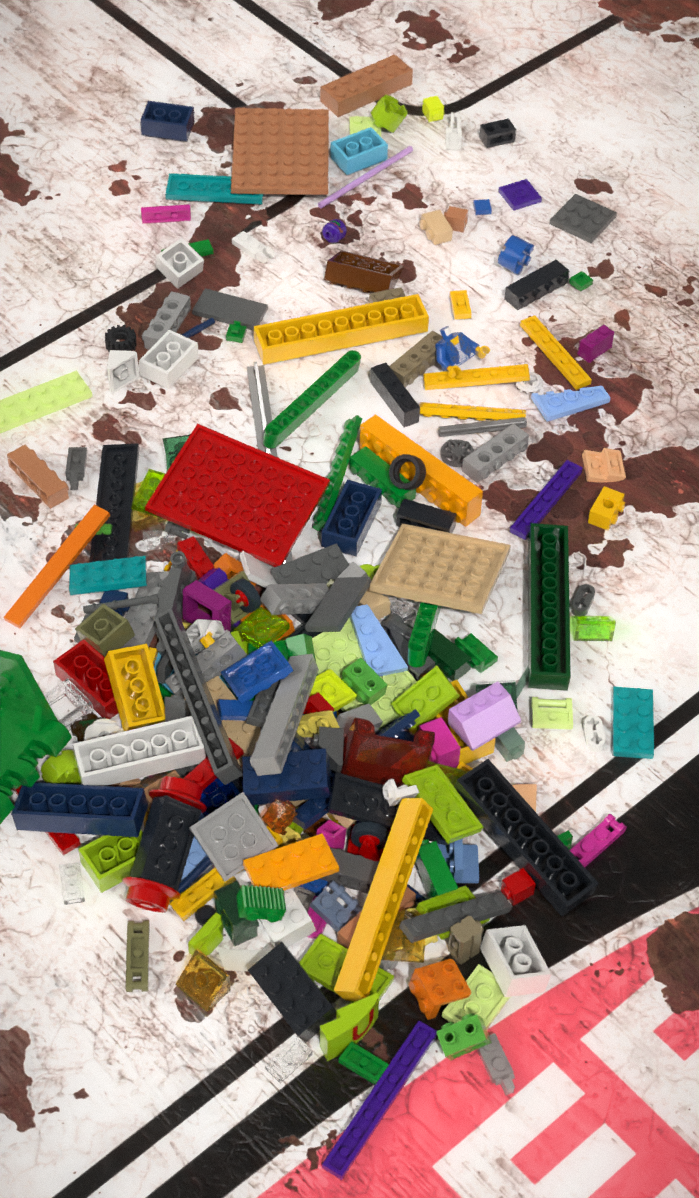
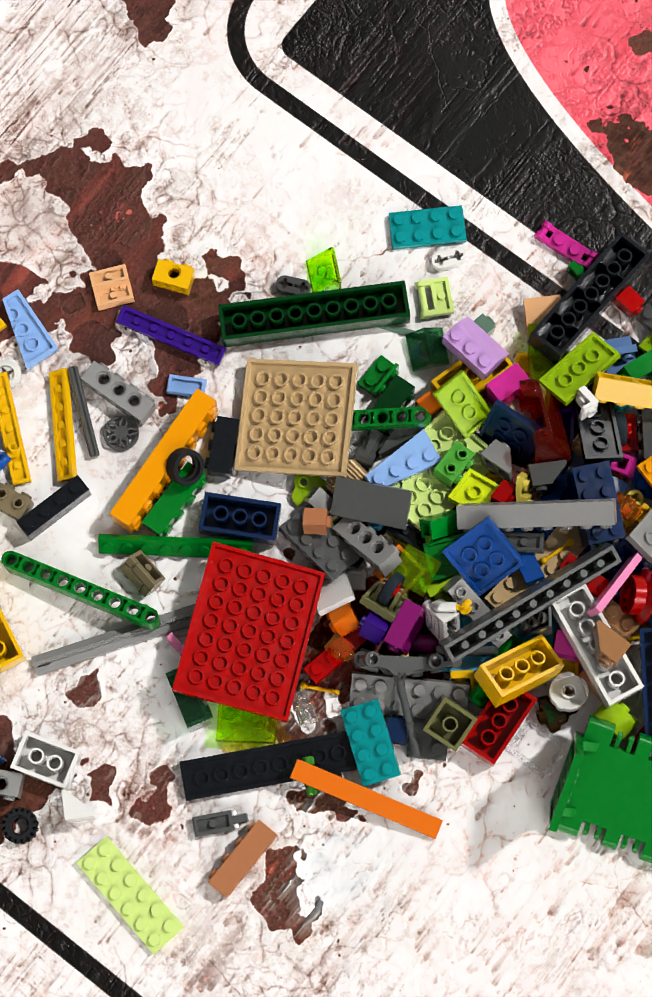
camera: 100 degrees left, 25 degrees up
none -> dark tan brick [120,550,166,597]
none -> light blue tile [166,374,207,397]
none -> nougat brick [302,507,332,535]
none -> clear orange brick [324,632,355,663]
none -> yellow hinge [540,538,574,565]
none -> bright pink tile [586,553,642,617]
none -> medium nougat slope [592,620,632,670]

